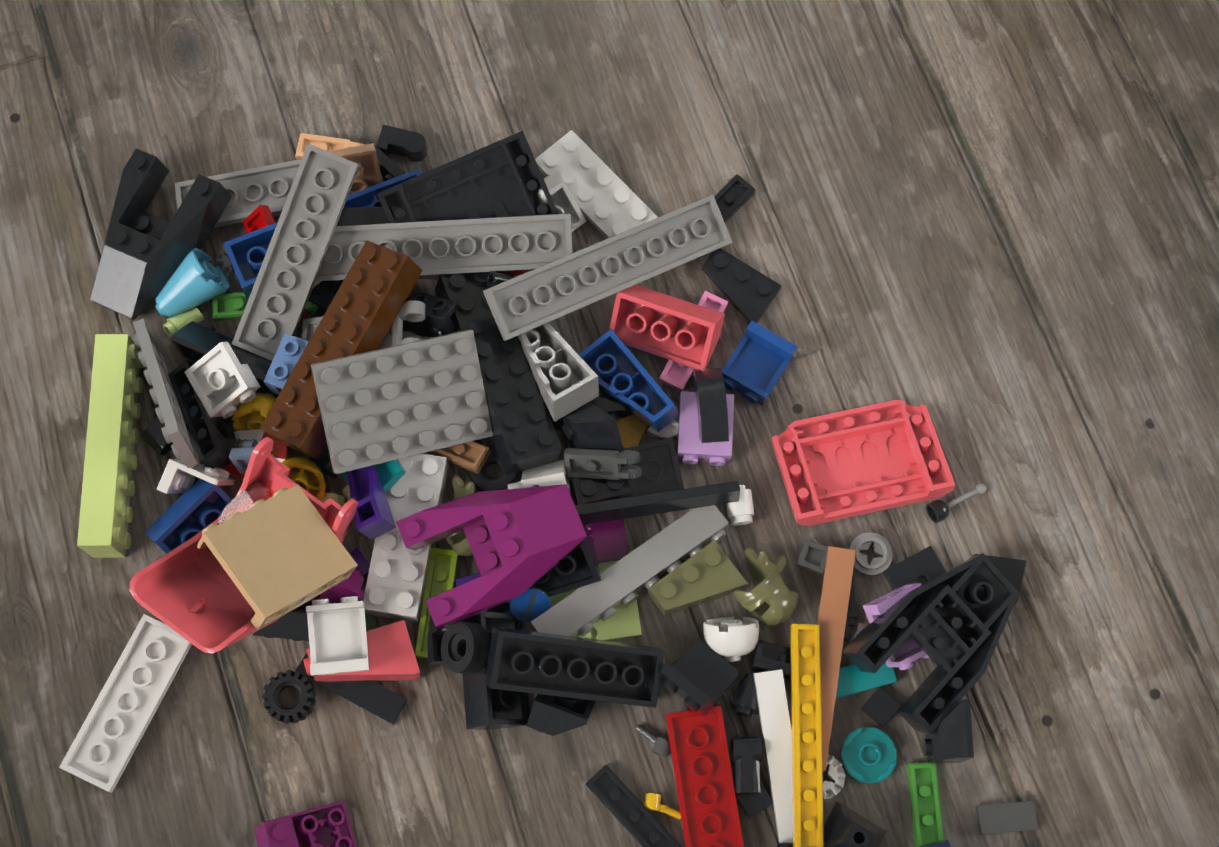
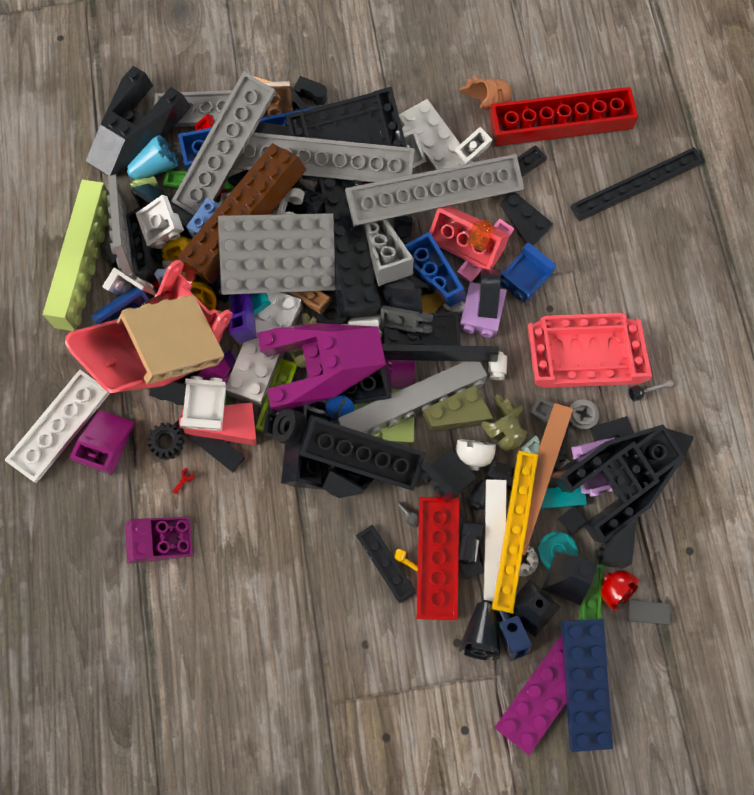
camera: 15 degrees right, 0 degrees up
none -> magenta slope [70,410,135,476]
none -> red hand [172,468,194,494]
none -> black bracket [394,216,413,245]
none -> white slope [454,127,492,164]
none -> nougat piece [459,75,512,110]
none -> clear orange bracket [466,220,497,251]
none -> red brick [489,87,638,147]
none -> light aqua tile [521,436,540,454]
none -> black slope [542,551,598,605]
none -> black tile [570,147,703,222]
none -> red cylinder [601,570,641,612]

